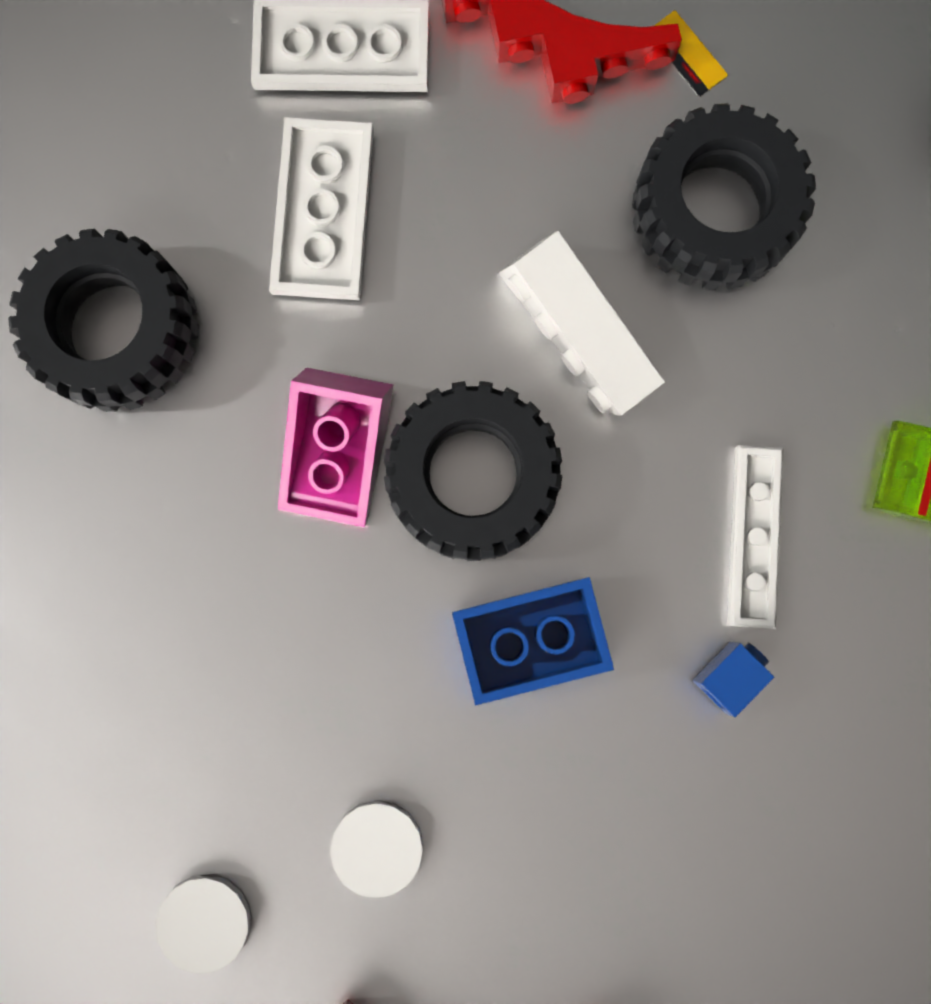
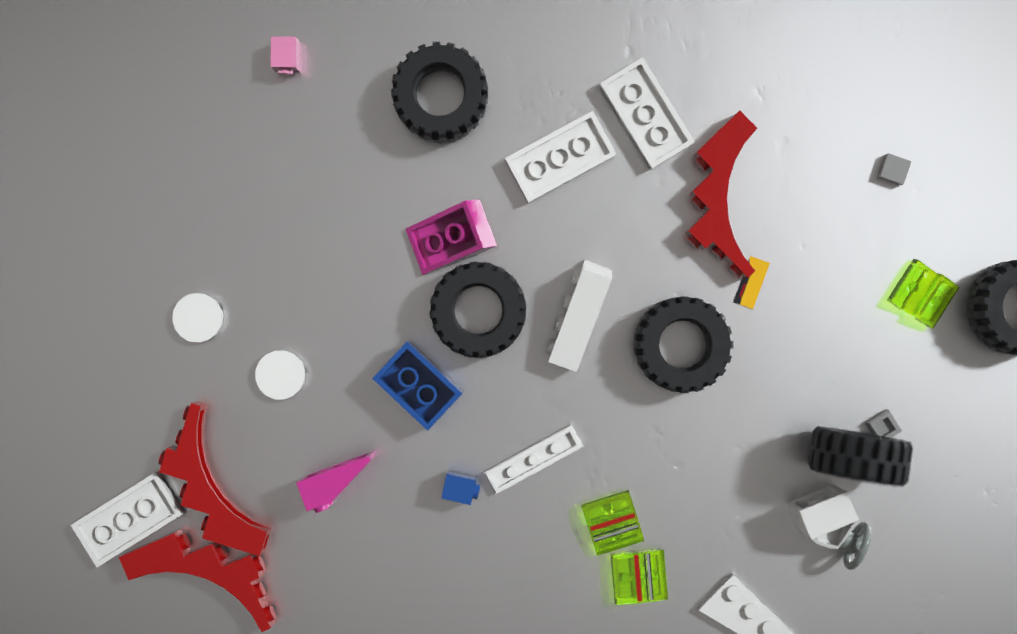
camera: 55 degrees right, 5 degrees up
none -> dark pink slope [296,451,376,513]

